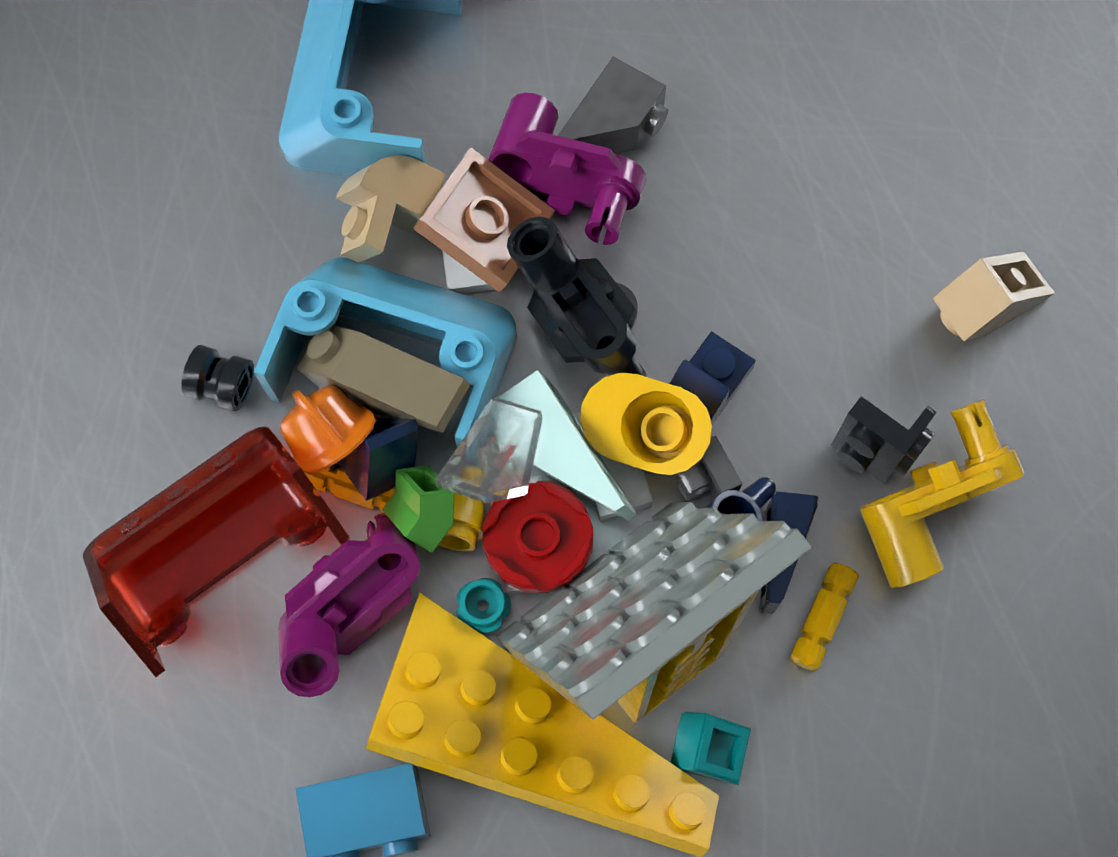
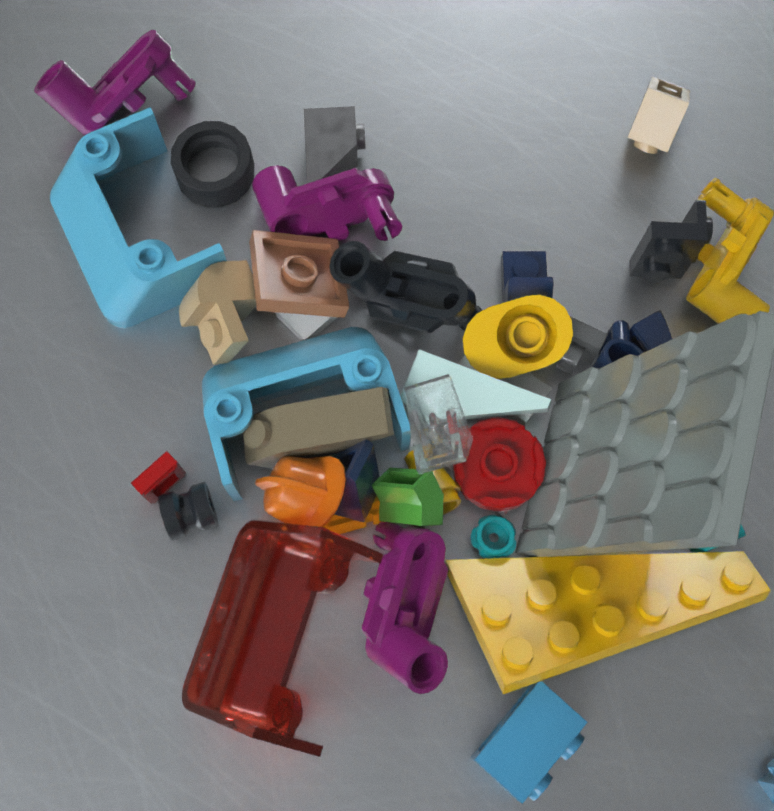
camera: 40 degrees left, 0 degrees up
none -> red tile [131,451,186,504]
none -> black tyre [170,121,255,207]

